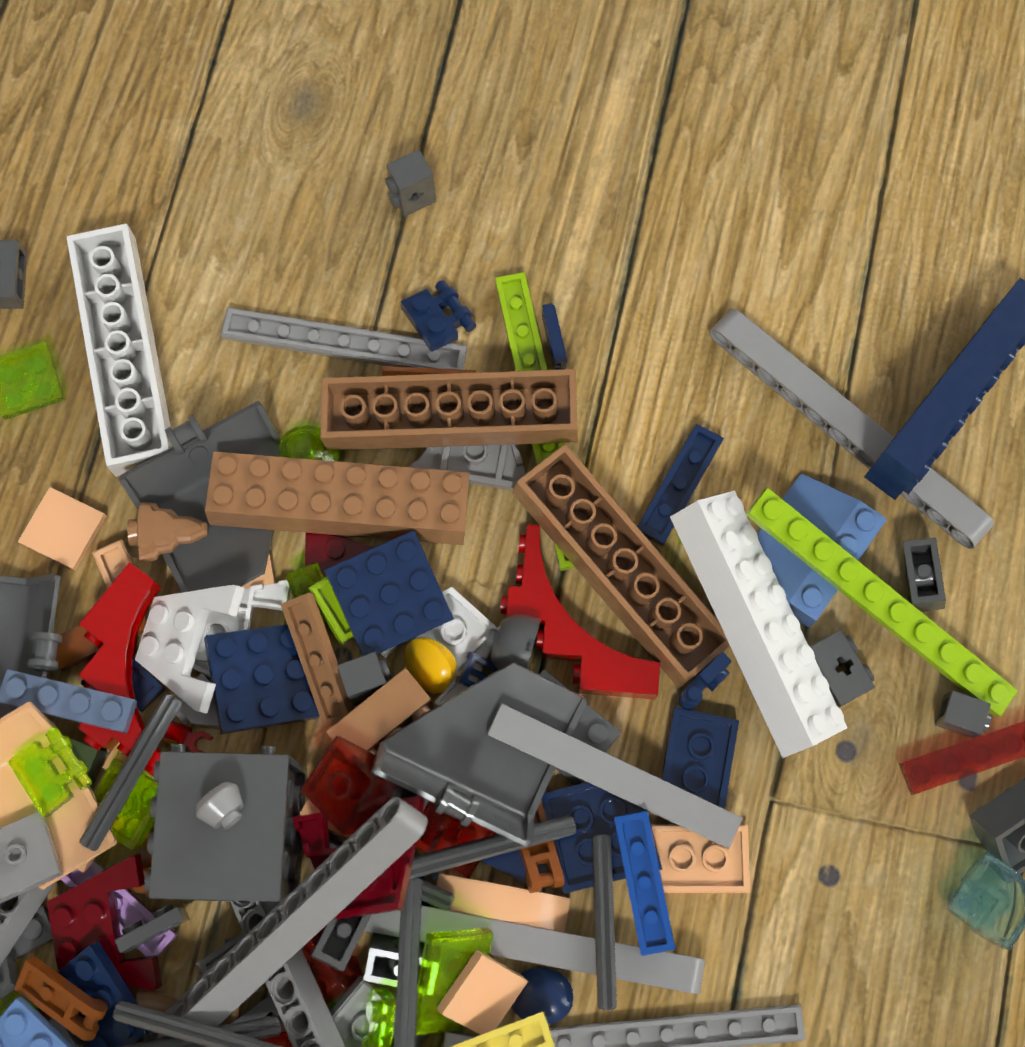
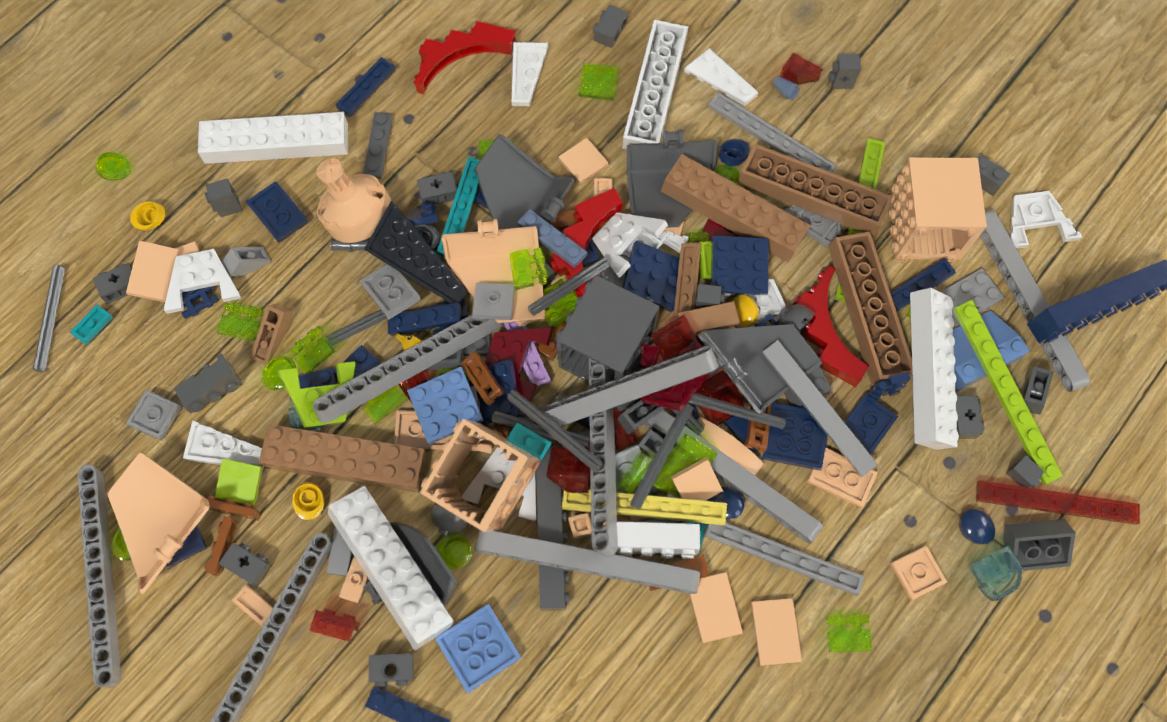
camera: 25 degrees right, 5 degrees down
dark grey plate [114,904,190,953] -> none
medium nougat rock [127,502,208,563] -> none
light grey cone [196,782,244,830] -> none
dark blue plate [401,280,476,352] -> none
dark blue tile [542,303,567,370] -> none
dark grey axle [592,834,617,1010] -> none
blue plate [614,811,675,956] -> none
none -> white wing [684,48,758,106]
none -> dark blue hat [719,139,749,166]
none -> sand blue cone [773,76,799,100]
none -> clear red slope [780,53,823,85]
none -> light nougat piece [888,158,987,262]
none -> light nougat tile [890,545,947,601]
none -> light grey plate [941,268,1005,326]
none -> dark blue hat [959,509,995,545]
none -> dark grey brick [977,154,1010,196]
none -> white wing [1010,191,1082,249]

